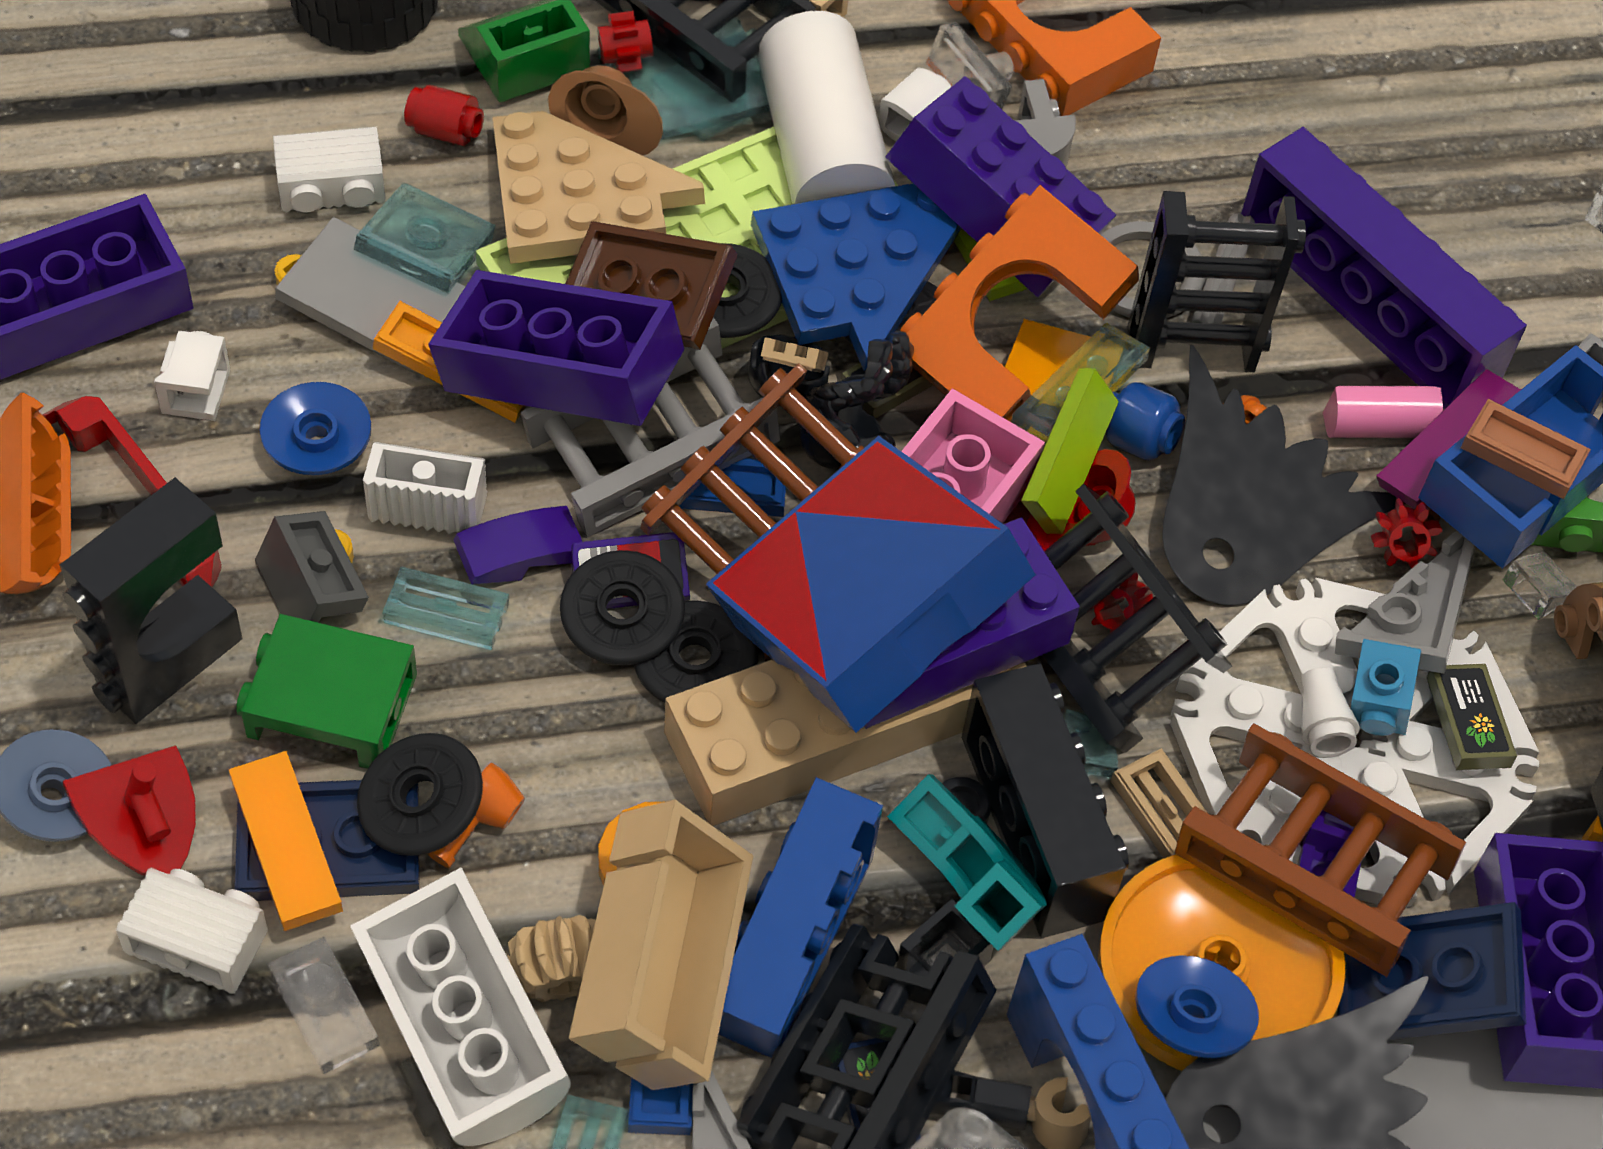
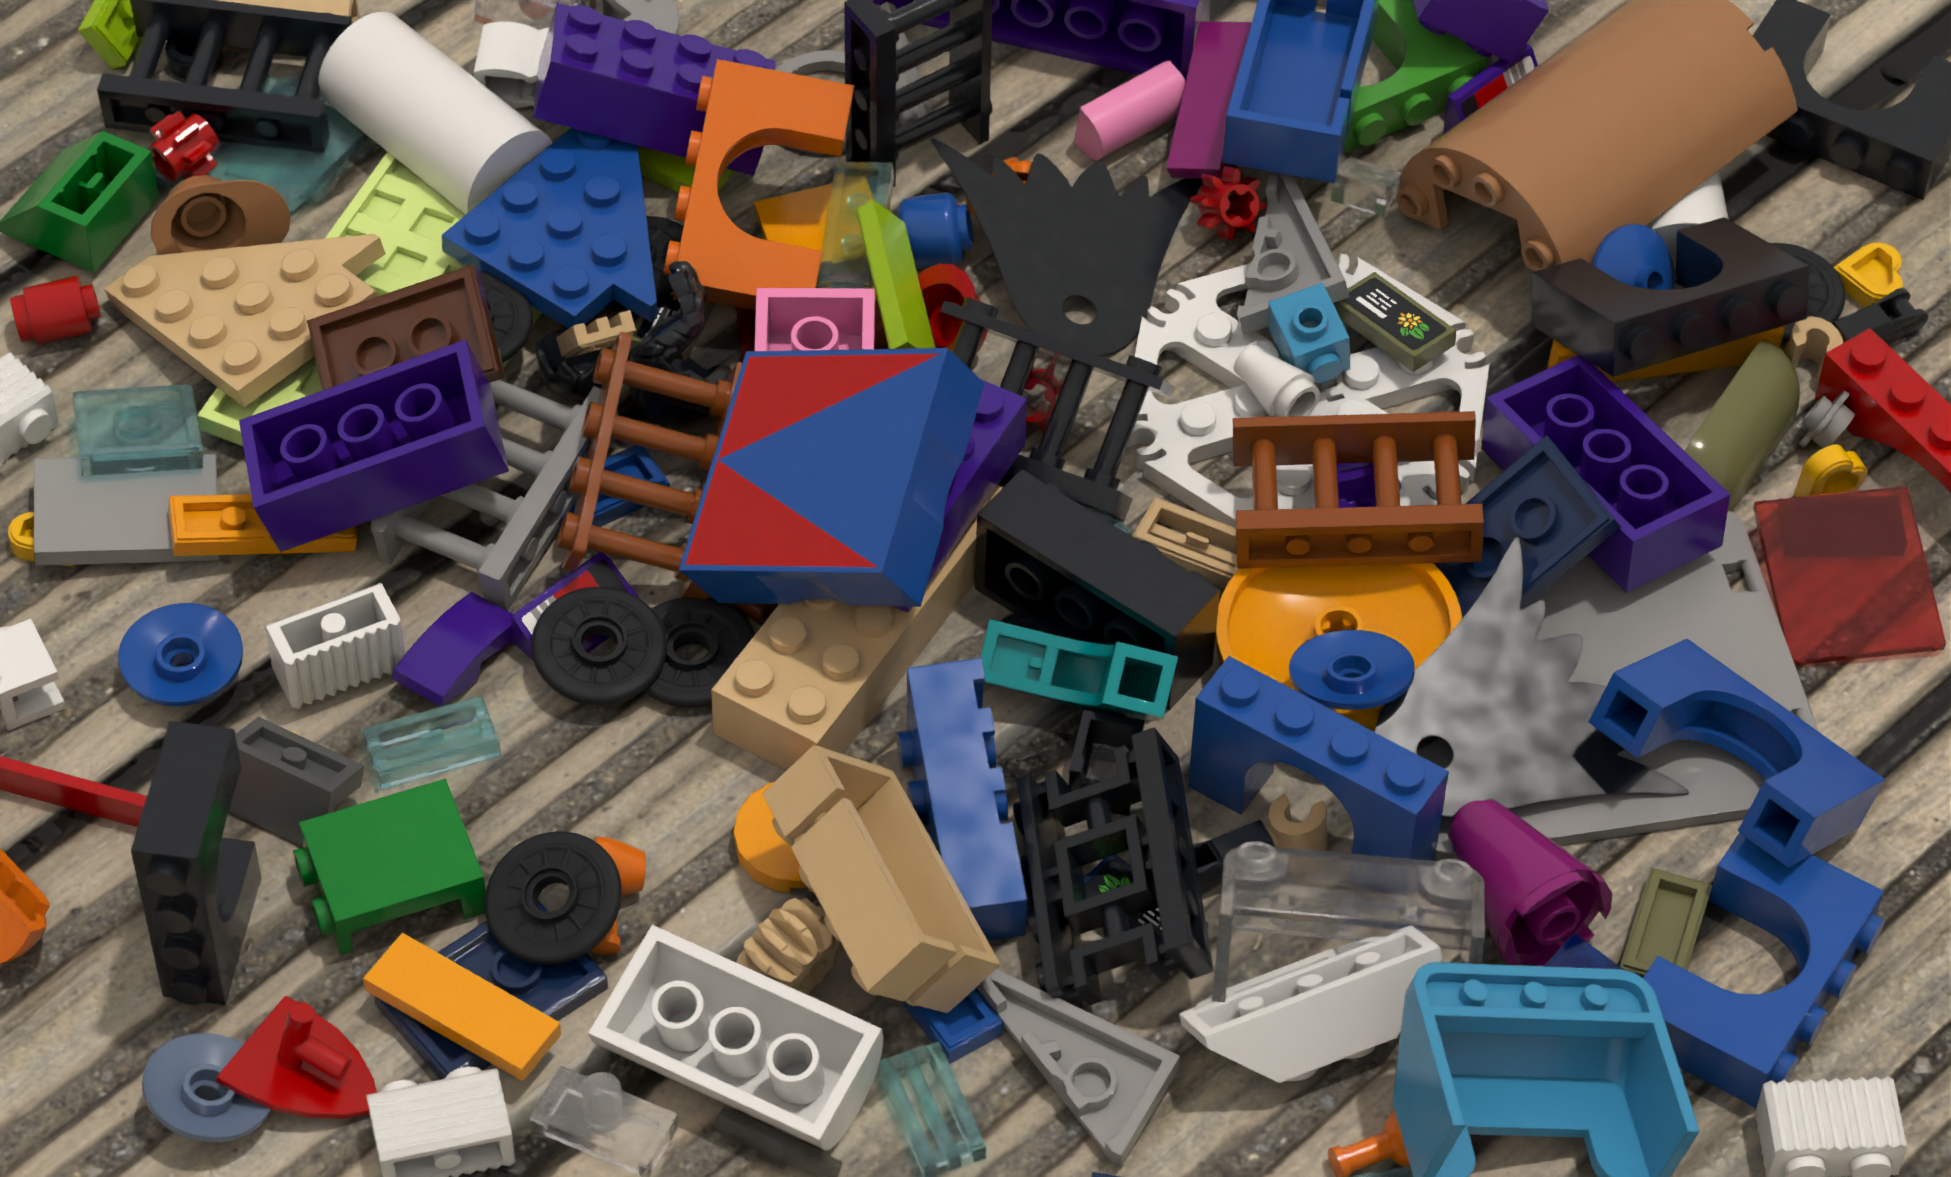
camera: 30 degrees left, 5 degrees down
nougat tile [1461,399,1591,499] -> none

